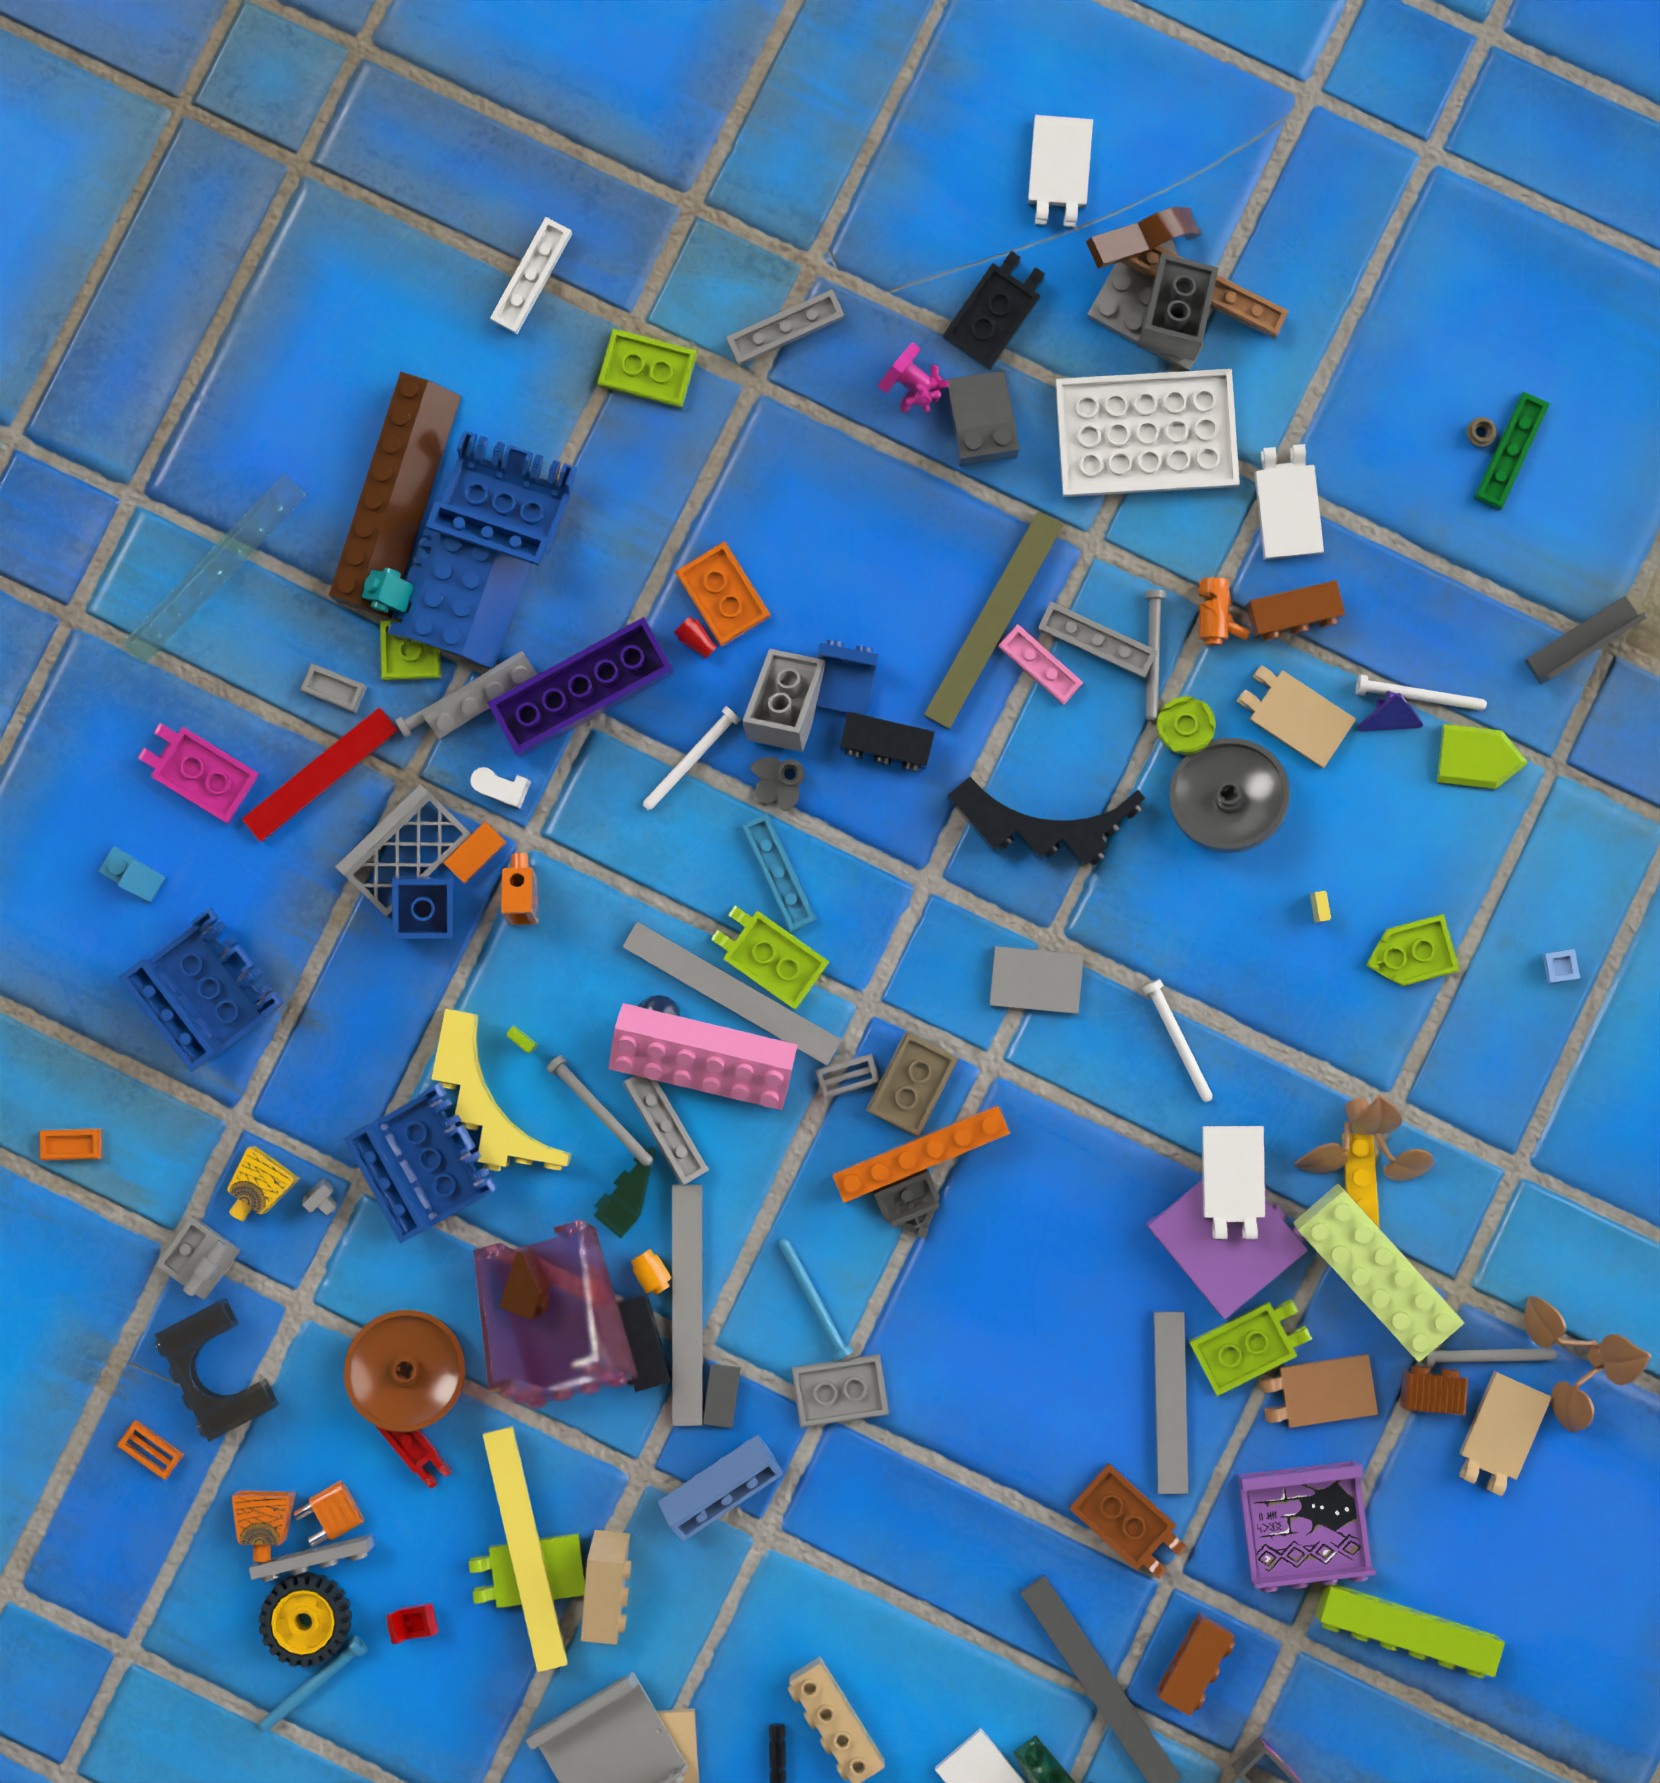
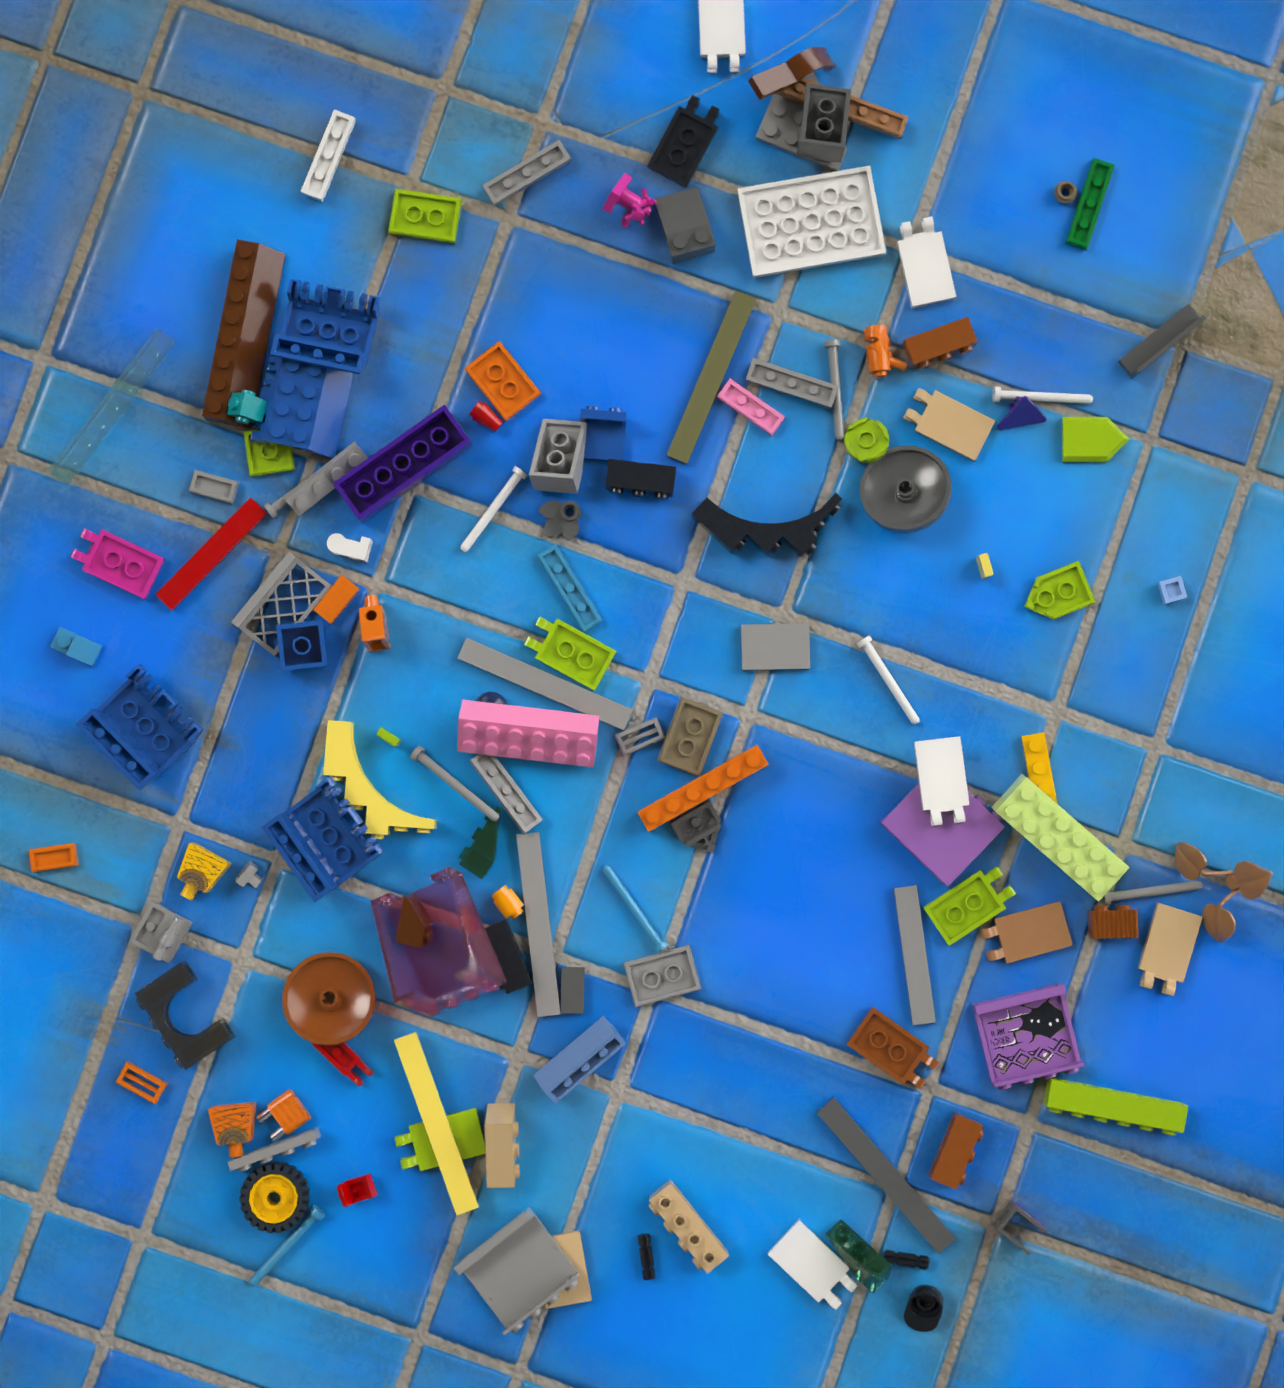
camera: 10 degrees left, 0 degrees up
medium nougat plant [1294,1095,1434,1181] -> none

